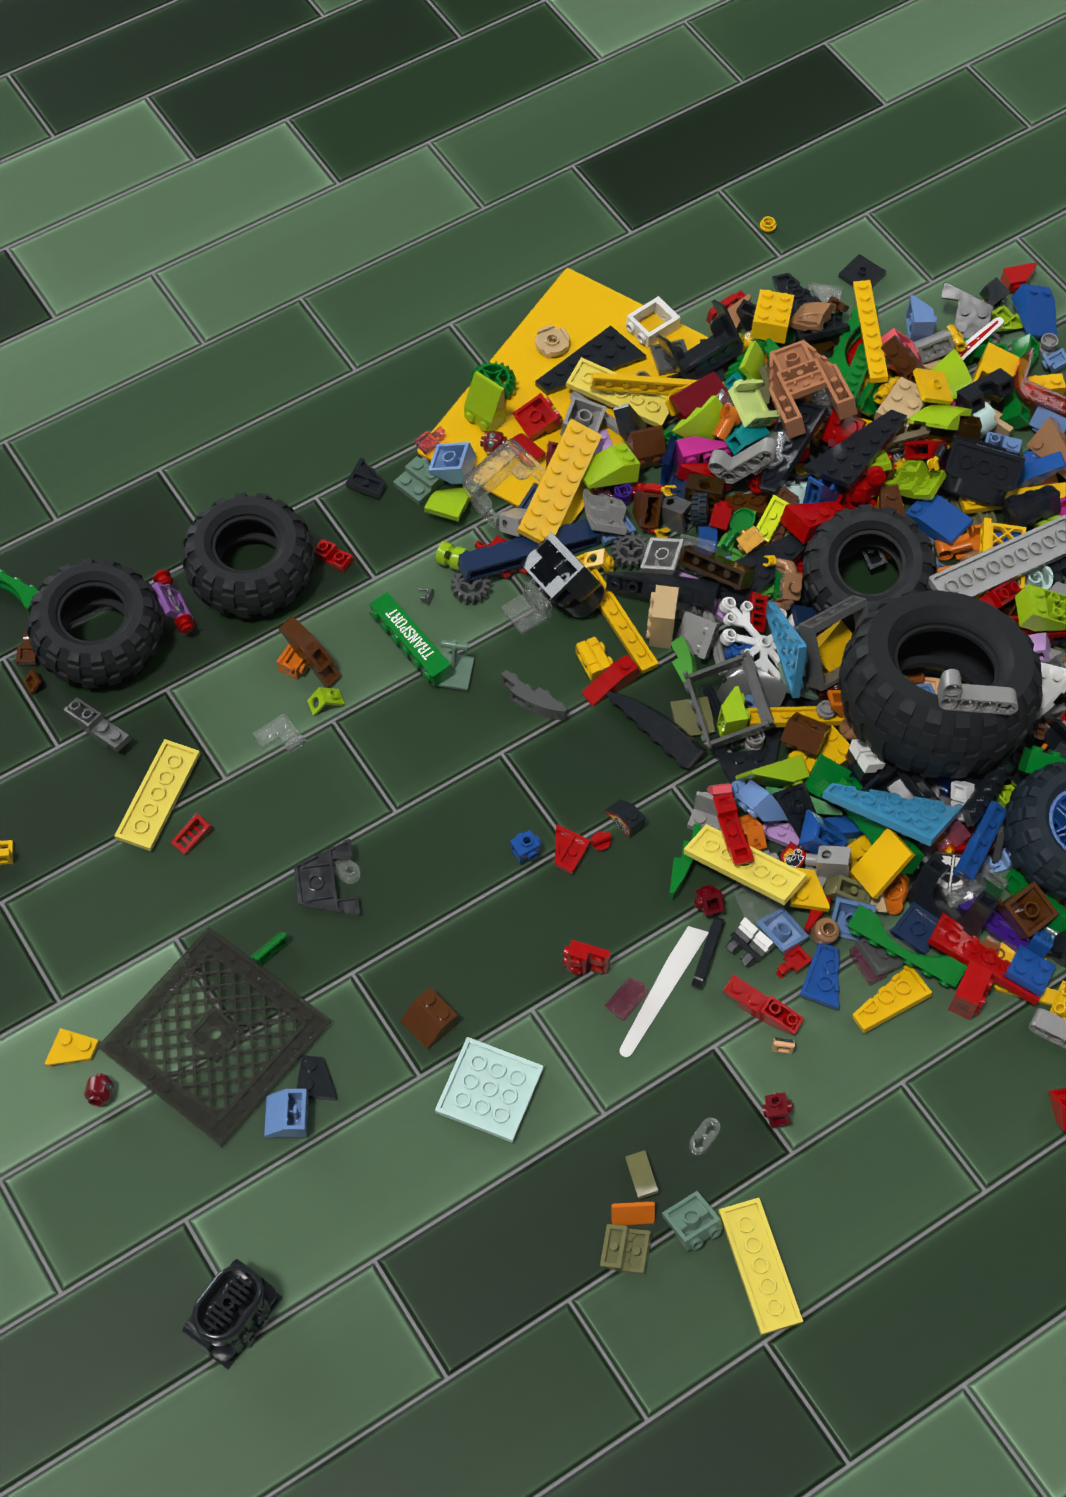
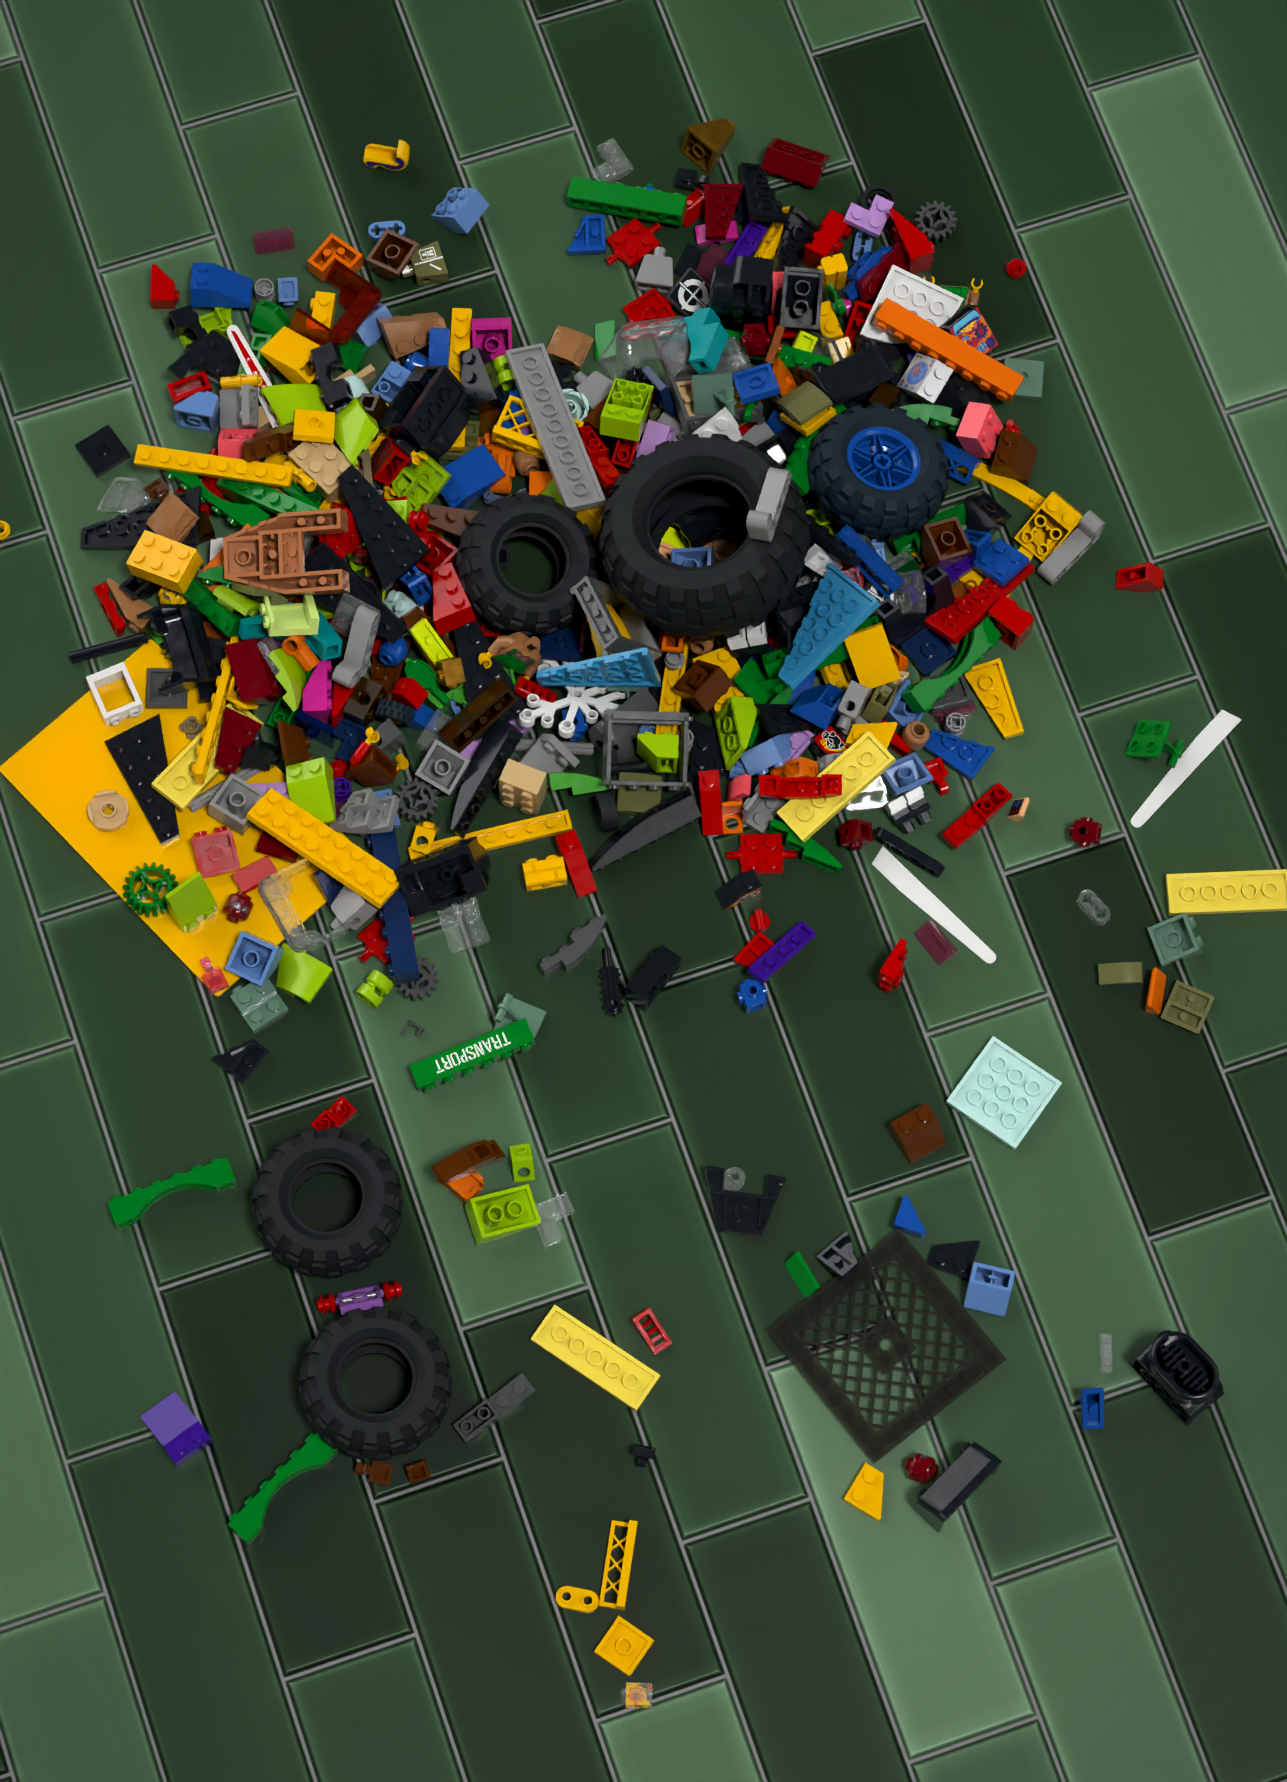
camera: 80 degrees left, 10 degrees up
none -> black axle [69,632,149,664]
none -> green arch [107,1157,237,1230]
none -> dark purple slope [140,1391,213,1468]
none -> red brick [167,371,212,406]
none -> dark red wing [215,707,262,775]
none -> blue head [378,638,409,666]
none -> lime slope [464,1184,541,1245]
none -> black tyre [595,791,619,832]
none -> black piece [599,947,625,1017]
none -> black wedge [624,945,682,1012]
none -> black tile [633,1443,656,1468]
none -> red slope [697,770,723,836]
none -> orange bracket [722,801,743,835]
none -> red plate [726,833,797,875]
none -> dark purple plate [747,921,817,985]
none -> black wing [816,1231,860,1282]
none -> blue slope [893,1195,926,1239]
none -> black windscreen [913,1442,1002,1533]
none -> light grey wheel [944,712,966,738]
none -> blue slope [1079,1387,1104,1430]
none -> clear beam [1099,1333,1112,1373]
none -> green plate [1125,720,1185,768]
none -> white sticker [1131,710,1242,828]

